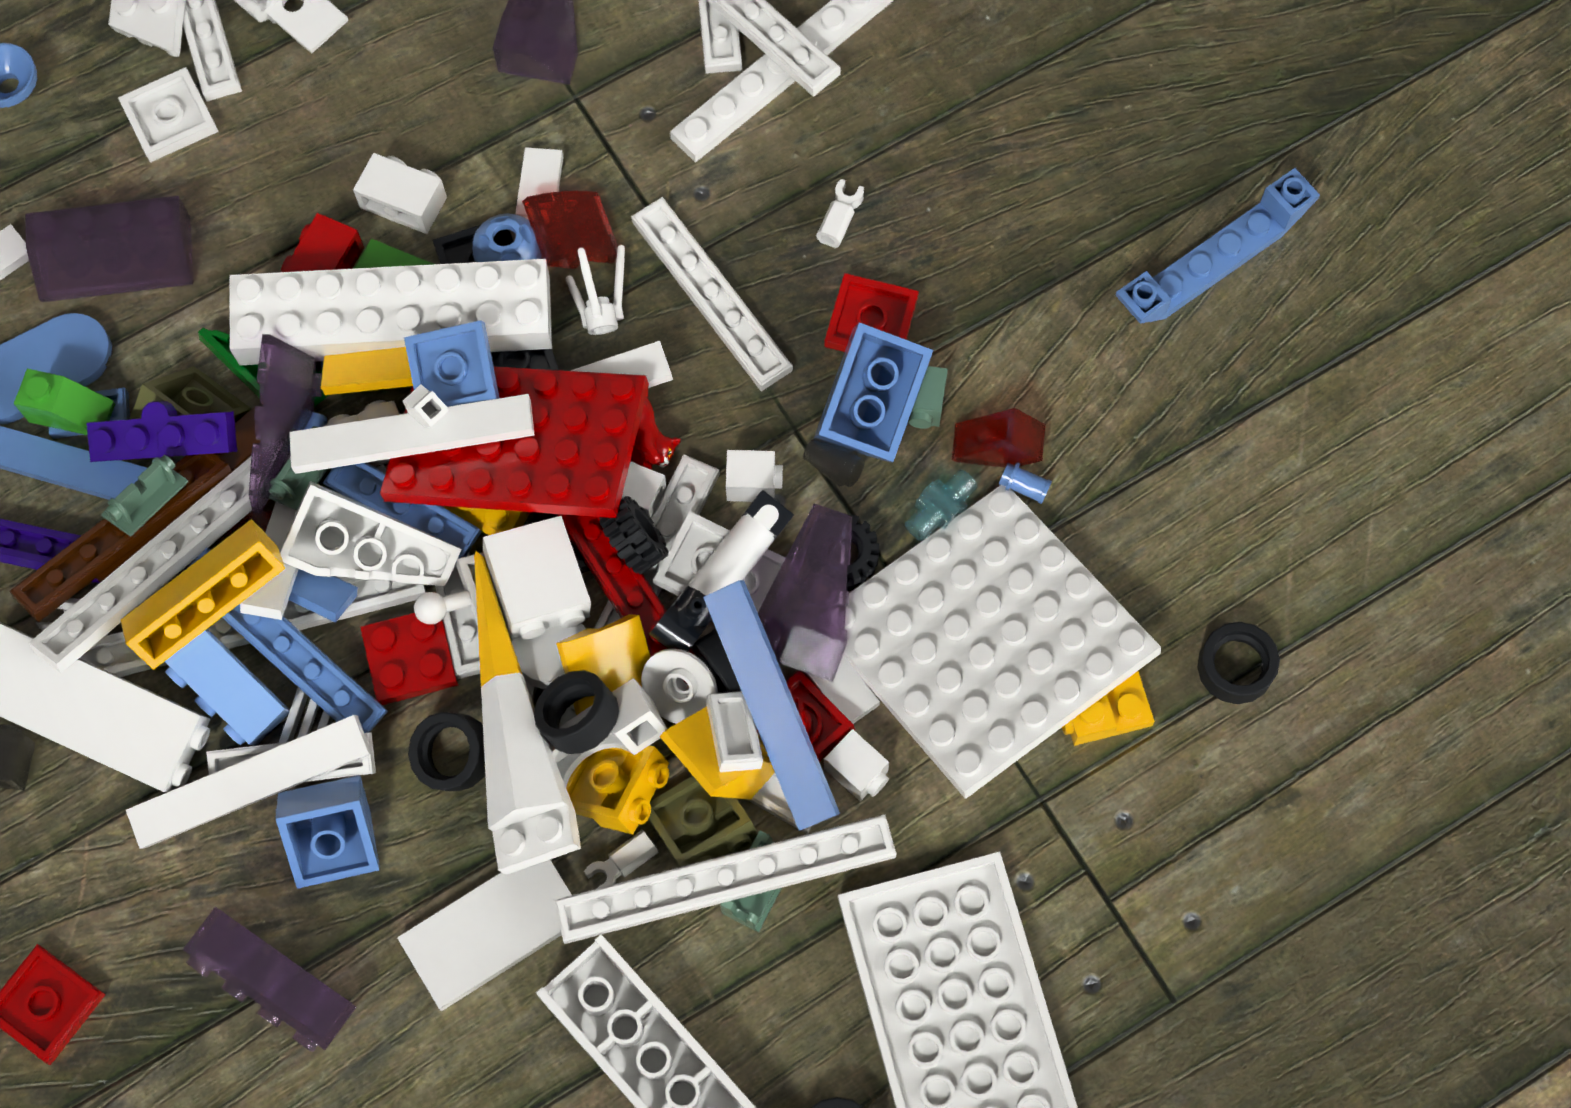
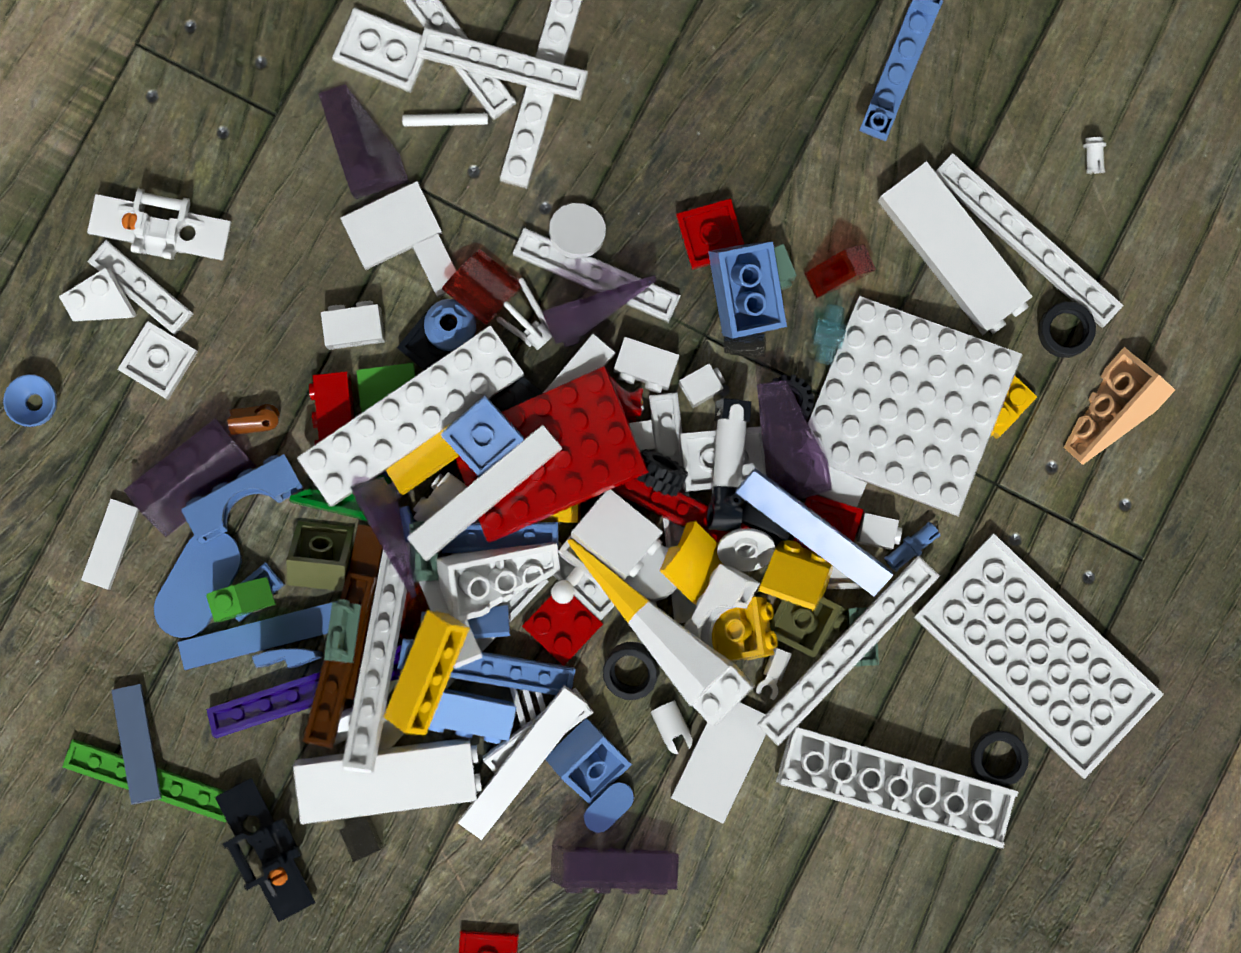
camera: 30 degrees left, 15 degrees up
dark purple hinge [86,401,237,462] -> none
white piece [403,384,449,428] -> none
black tyre [534,670,619,754] -> none
white tile [706,691,763,772] -> none
white bar [816,179,864,248] -> none
medium blue pin [999,463,1052,504] -> none
none -> medium blue arch [181,454,304,545]
none -> dark orange piece [227,404,280,435]
none -> medium blue slope [252,649,324,668]
none -> white tile [340,181,442,270]
none -> white bar [402,113,488,126]
none -> clear purple wedge [542,275,658,347]
none -> white tile [549,203,606,258]
none -> medium blue tile [584,782,634,833]
none -> white brick [614,337,679,393]
none -> white piece [650,701,693,754]
none -> white brick [878,161,1033,335]
none -> medium blue pin [884,522,941,572]
none -> white plate [935,153,1124,328]
none -> light nougat wedge [1063,347,1175,464]
none -> white pin [1083,137,1106,174]

